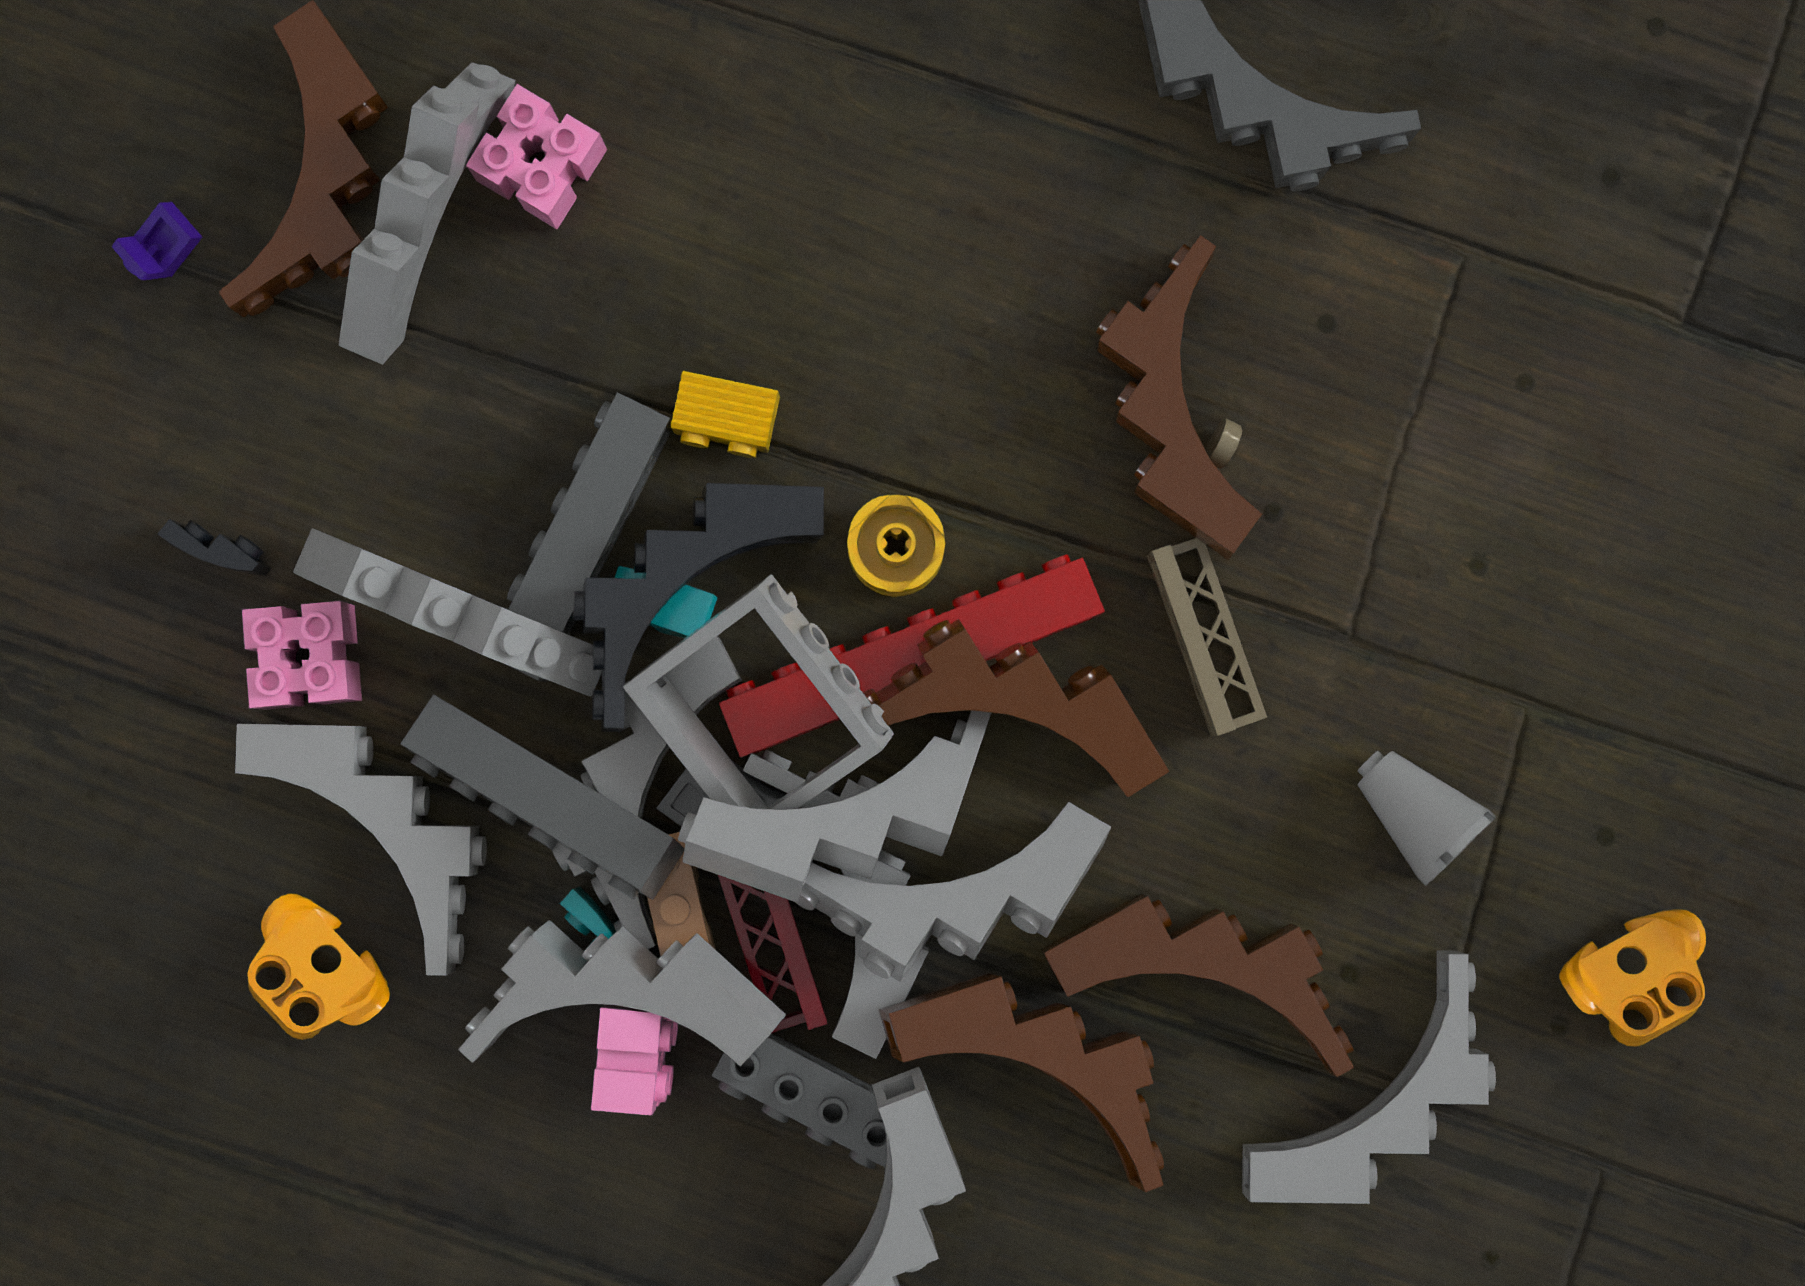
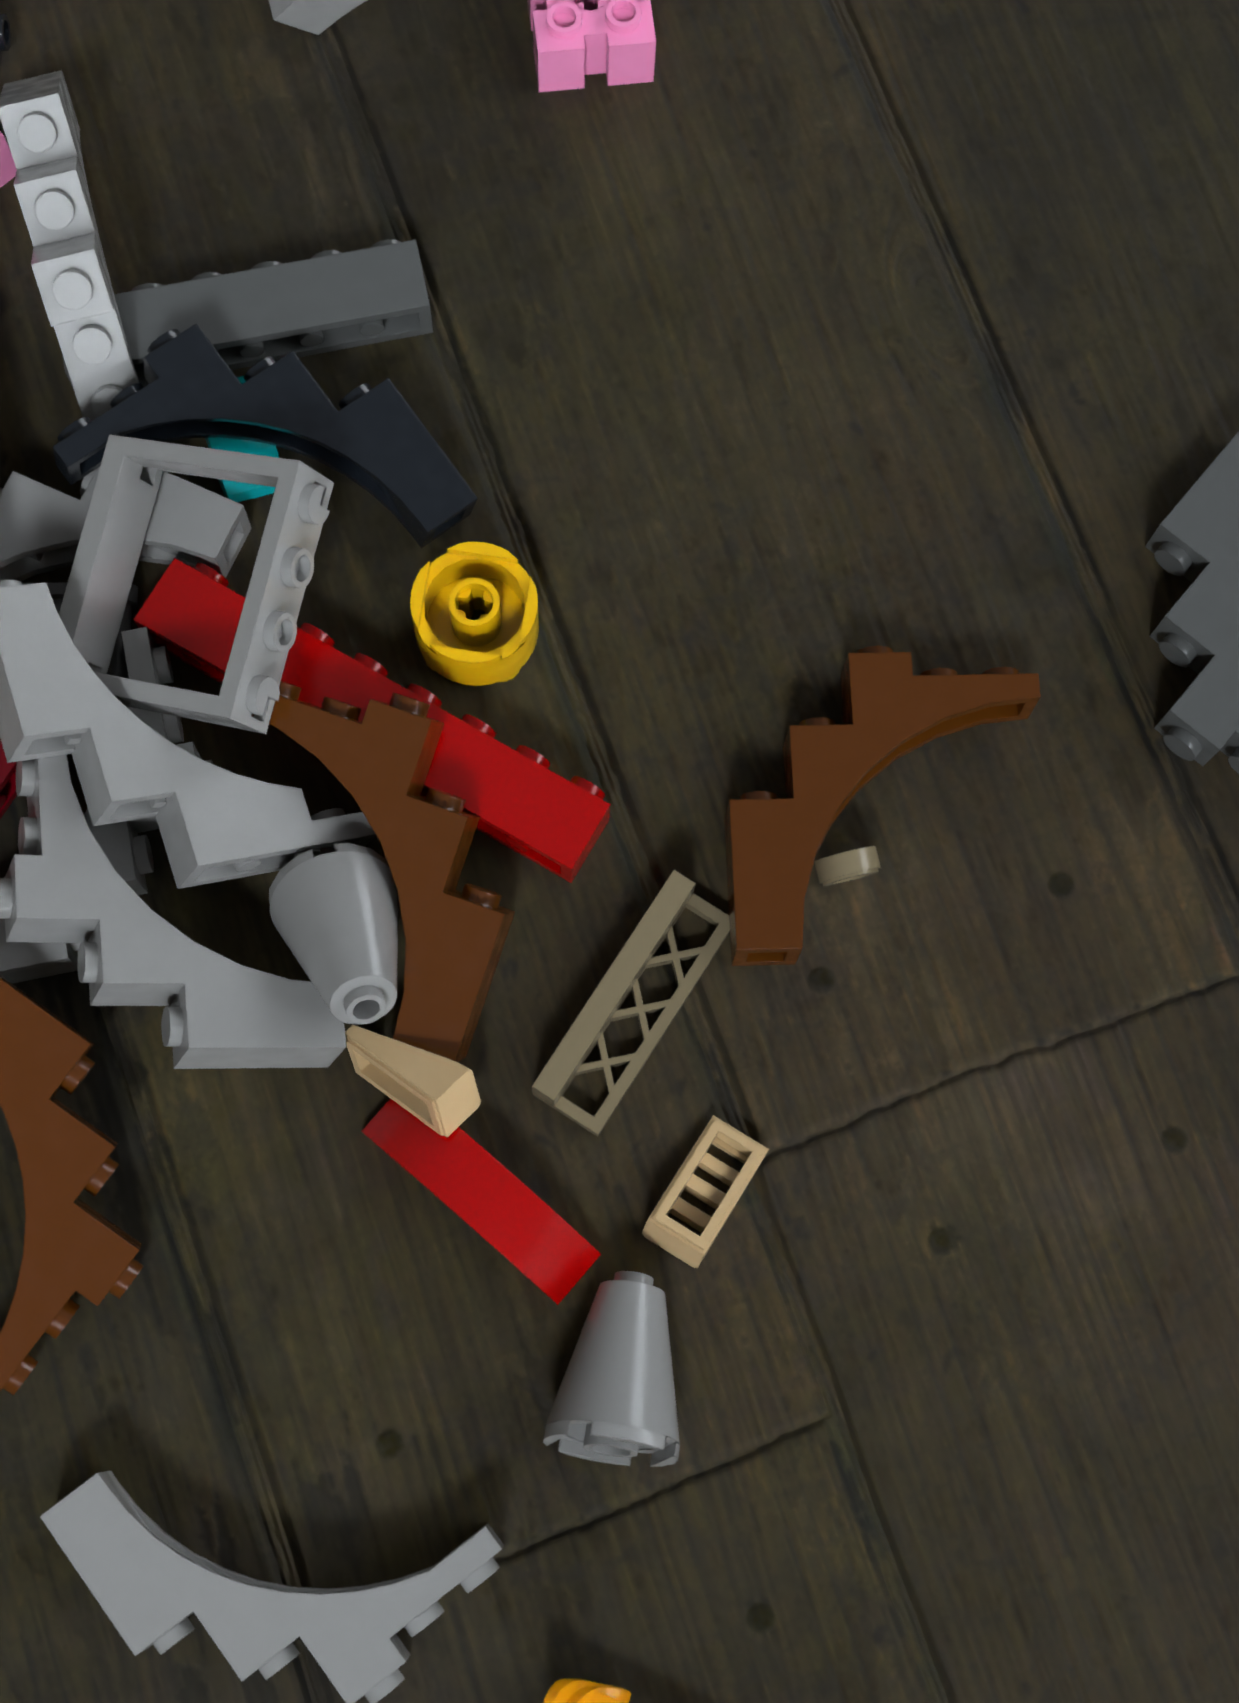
camera: 50 degrees right, 10 degrees down
yellow brick [671,371,780,458] -> none
reddish brown arch [1041,894,1354,1077] -> none
none -> light grey cone [269,843,398,1024]
none -> tan slope [345,1025,481,1137]
none -> red slope [362,1098,601,1305]
none -> tan slope [642,1115,769,1268]

